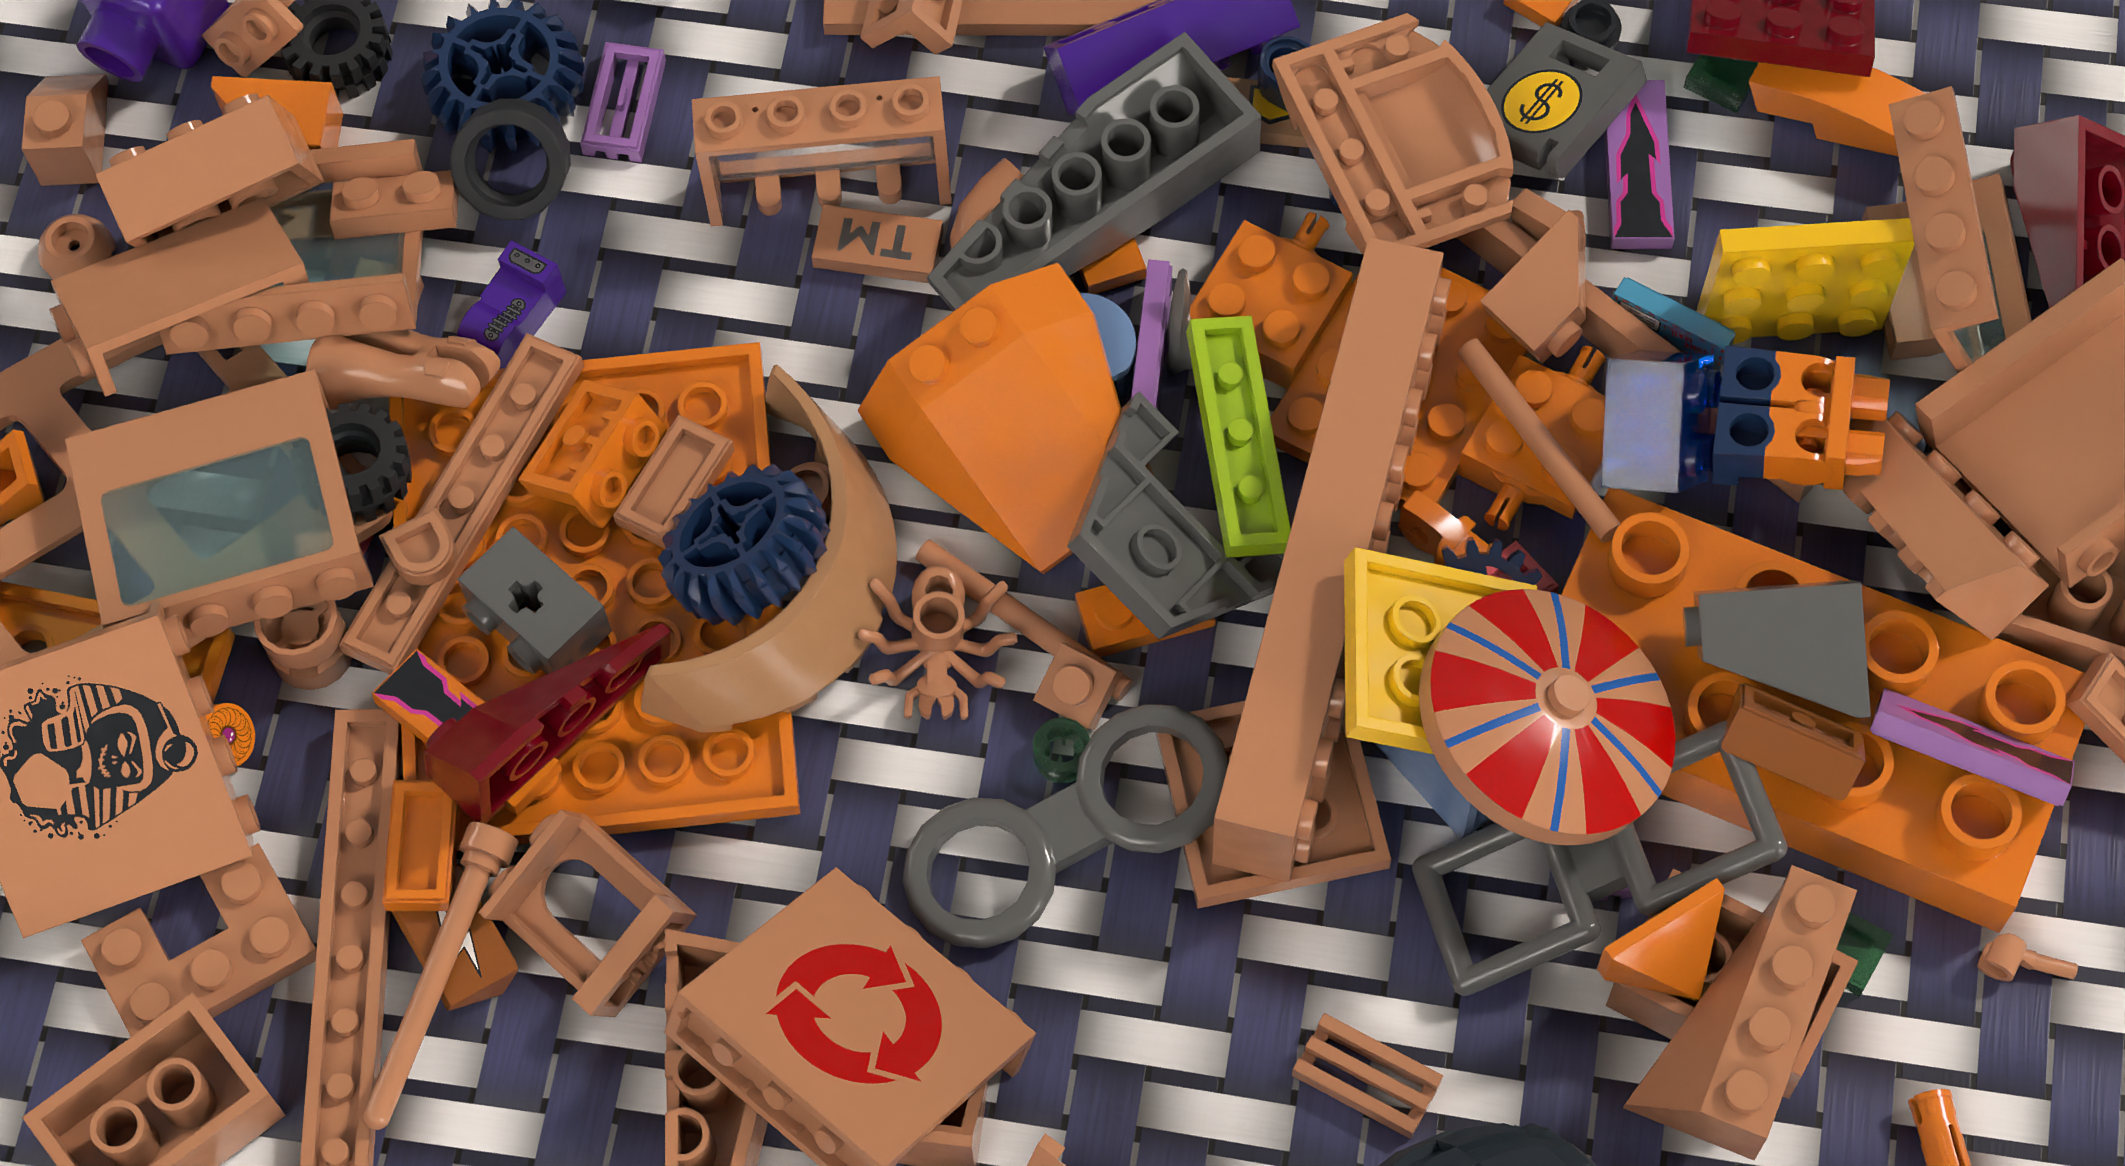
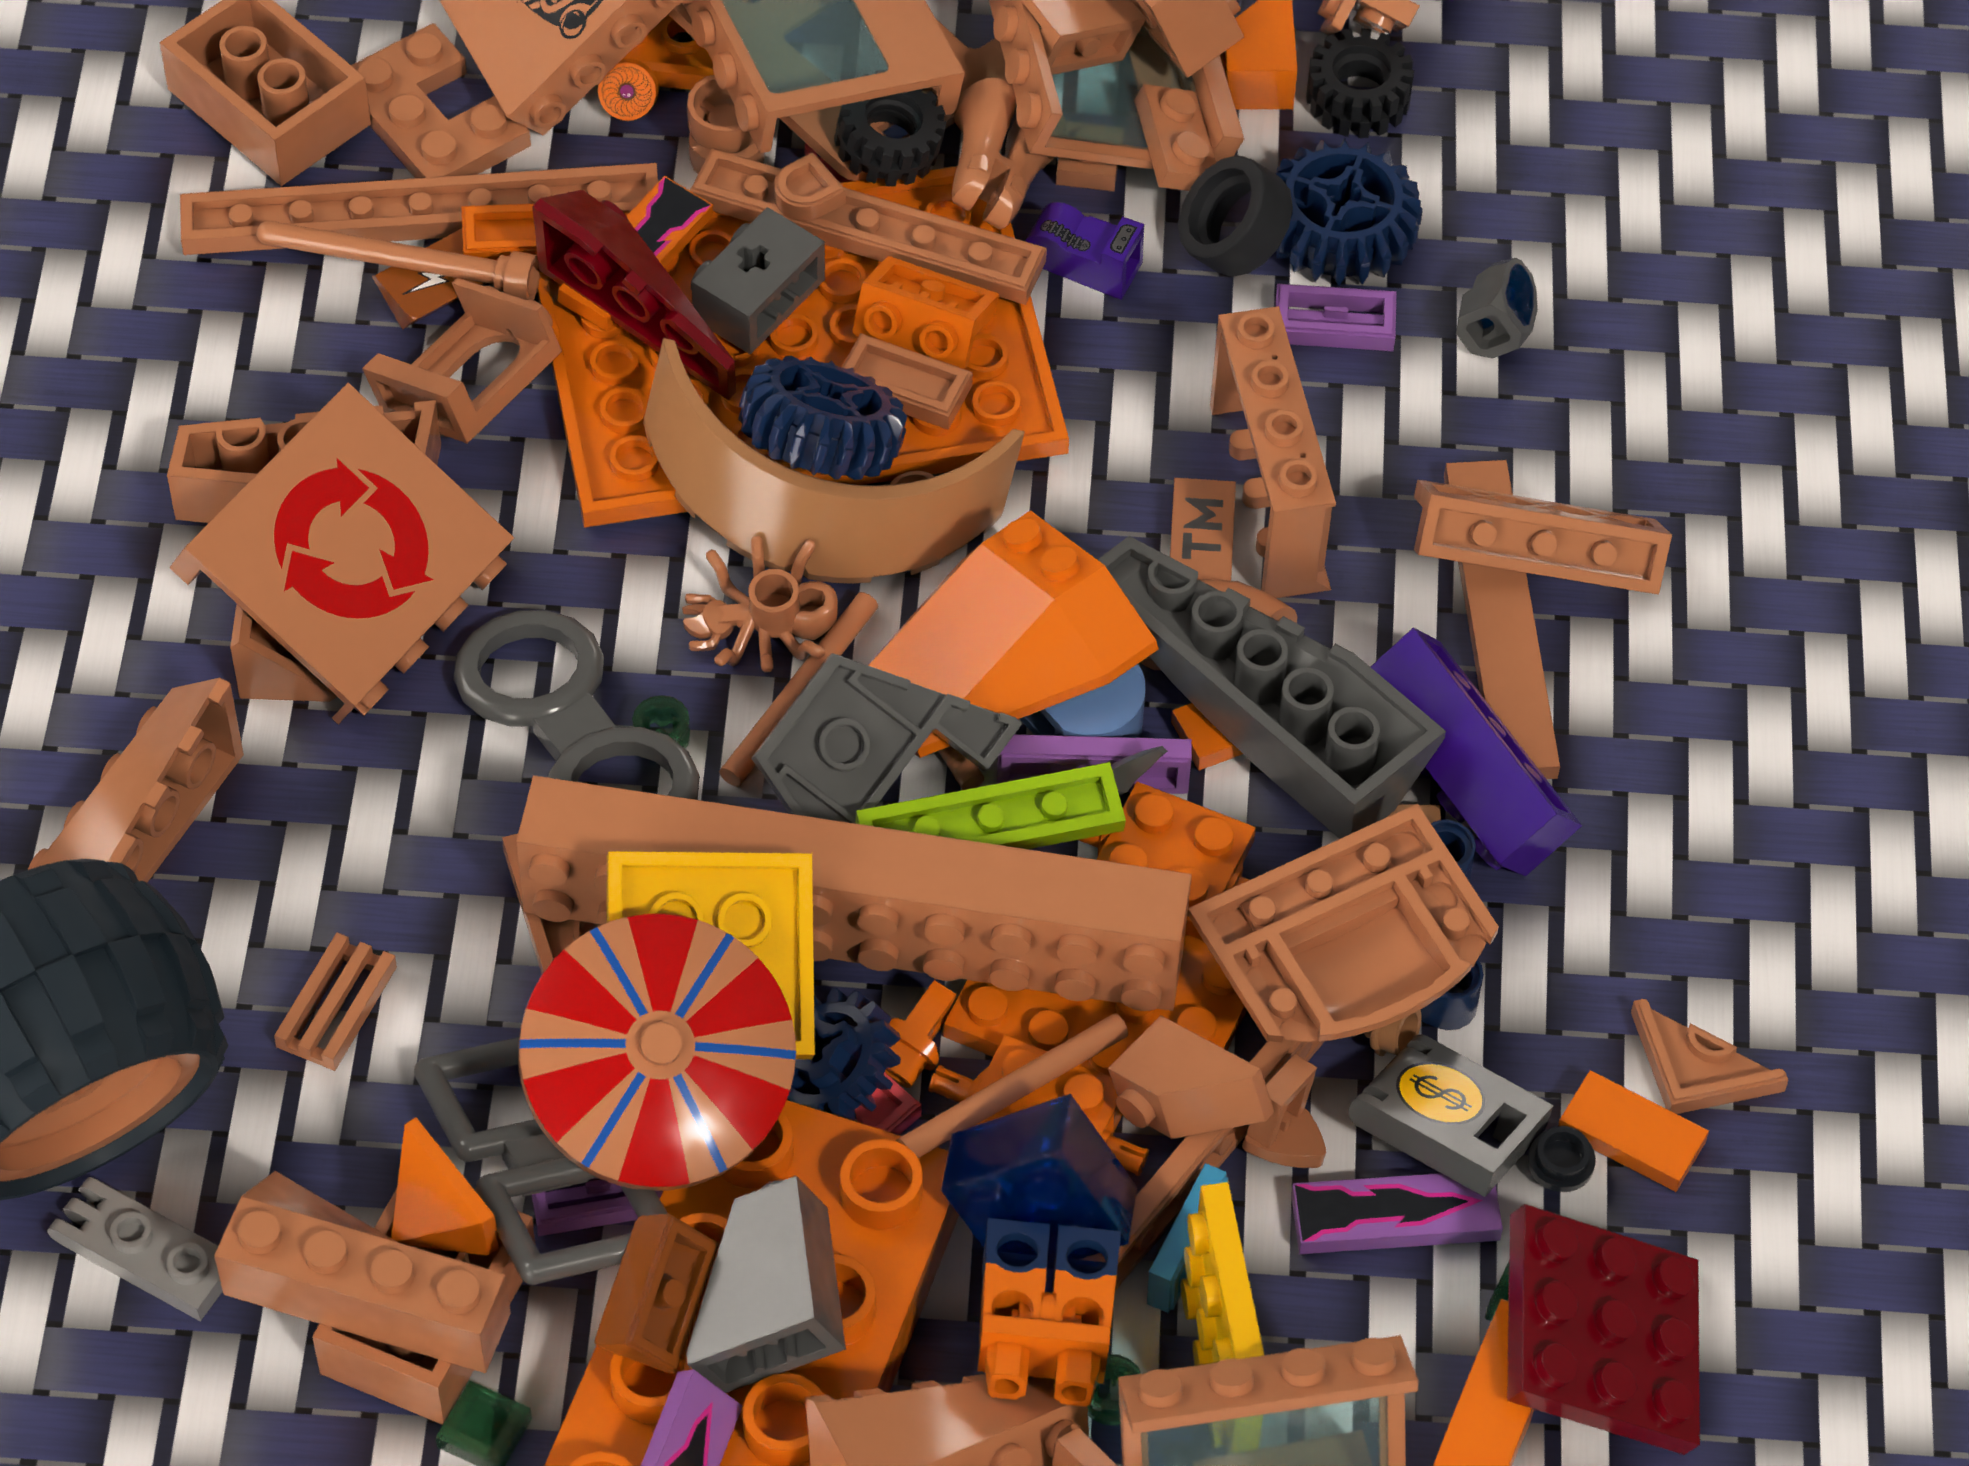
camera: 80 degrees right, 10 degrees down
nougat plate [1033,643,1123,730] -> none

